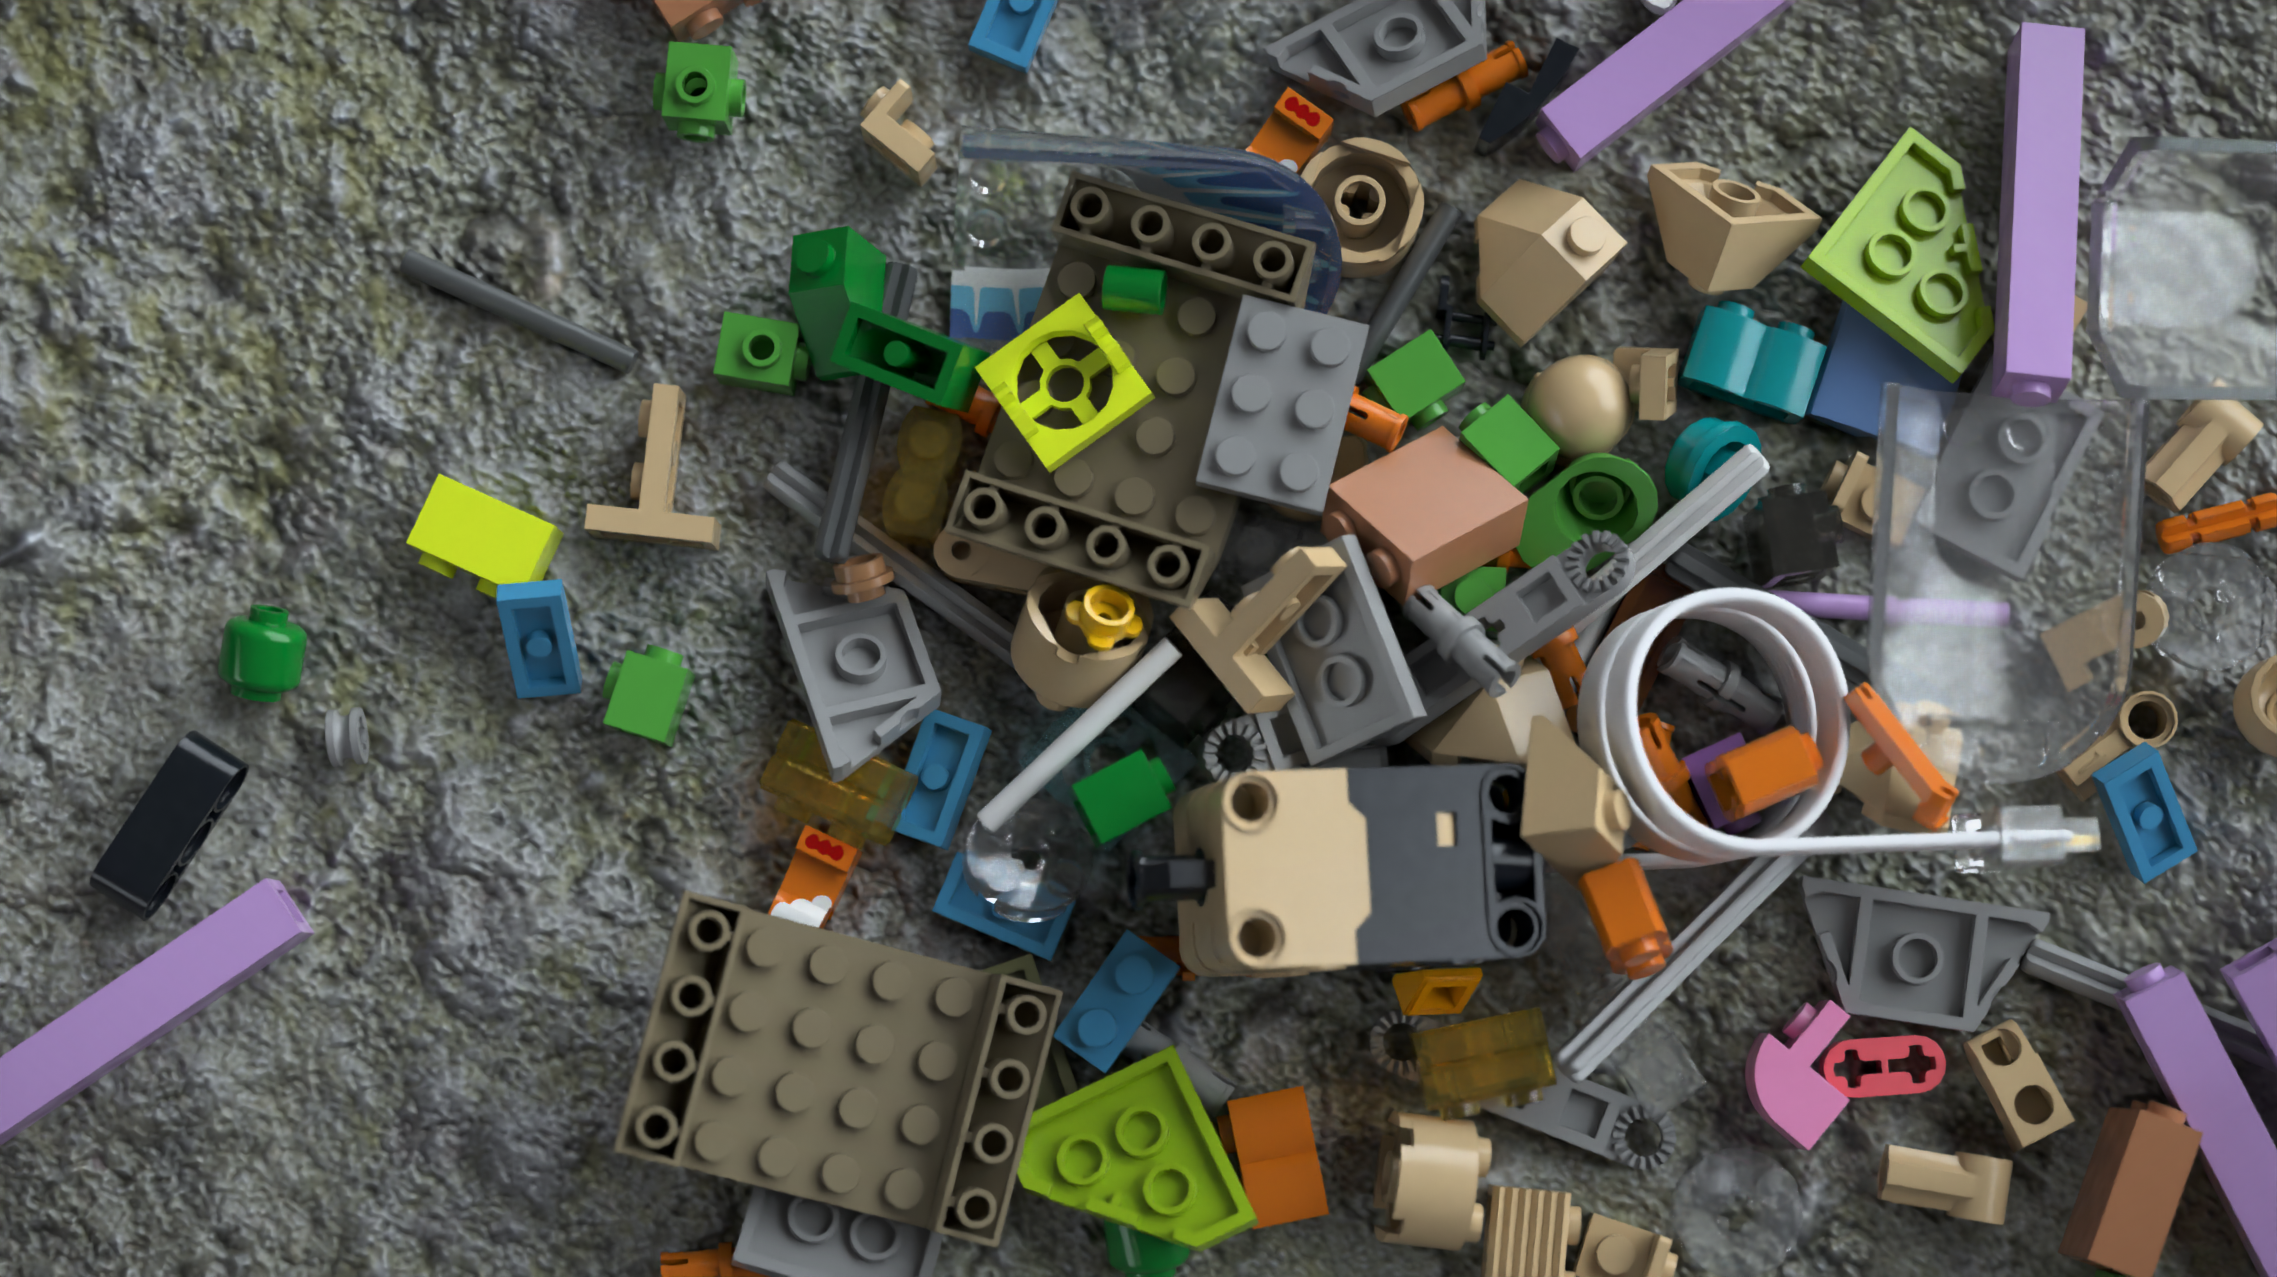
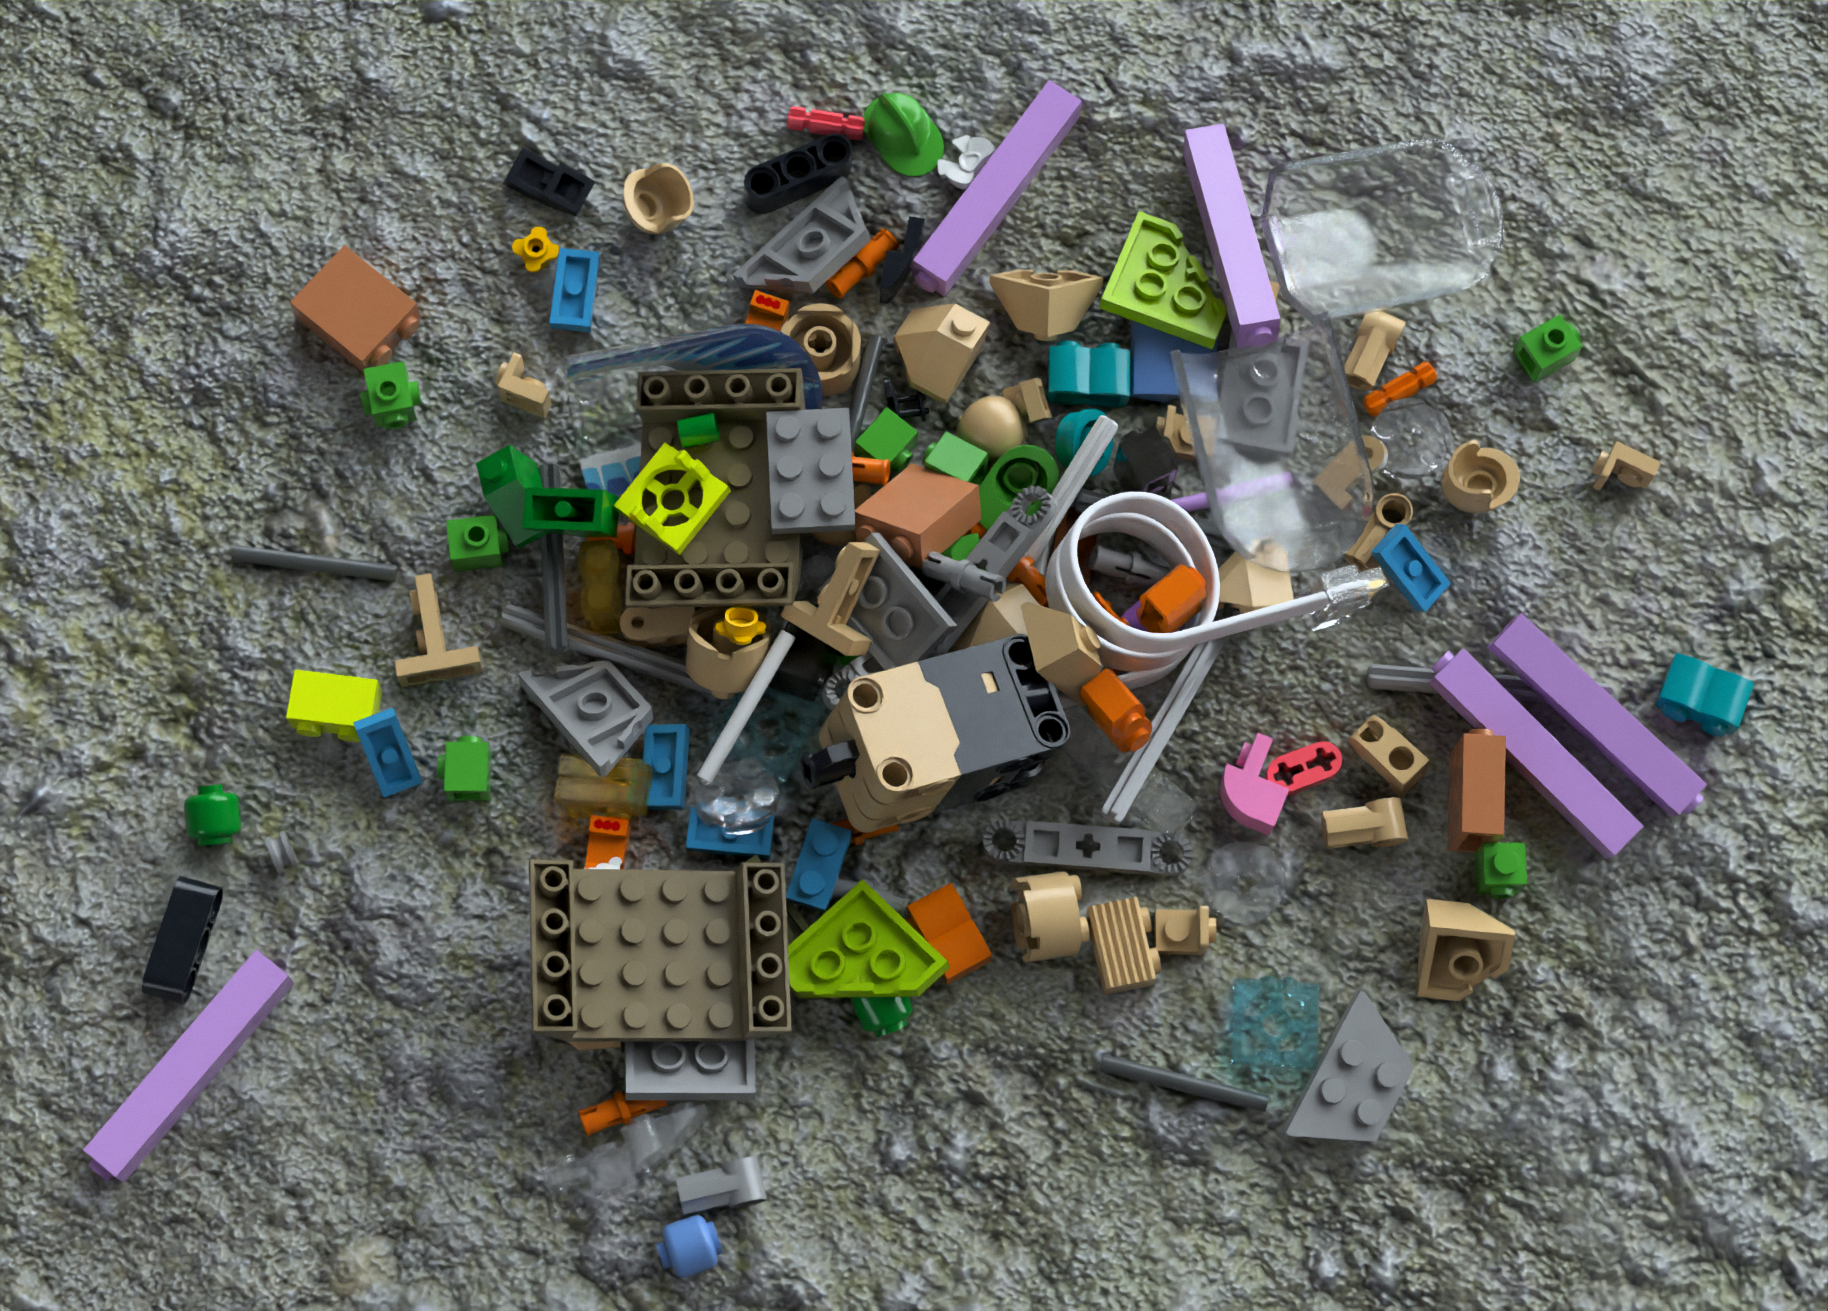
camera: 25 degrees left, 10 degrees down
medium nougat plate [830,553,895,603] -> none
green slope [1067,749,1176,848] -> none
light orange slope [1392,967,1483,1016] -> none
clear yellow brick [1409,1007,1557,1121] -> none
light grey wing [1798,876,2050,1032] -> none
orange piece [1843,682,1959,833] -> none

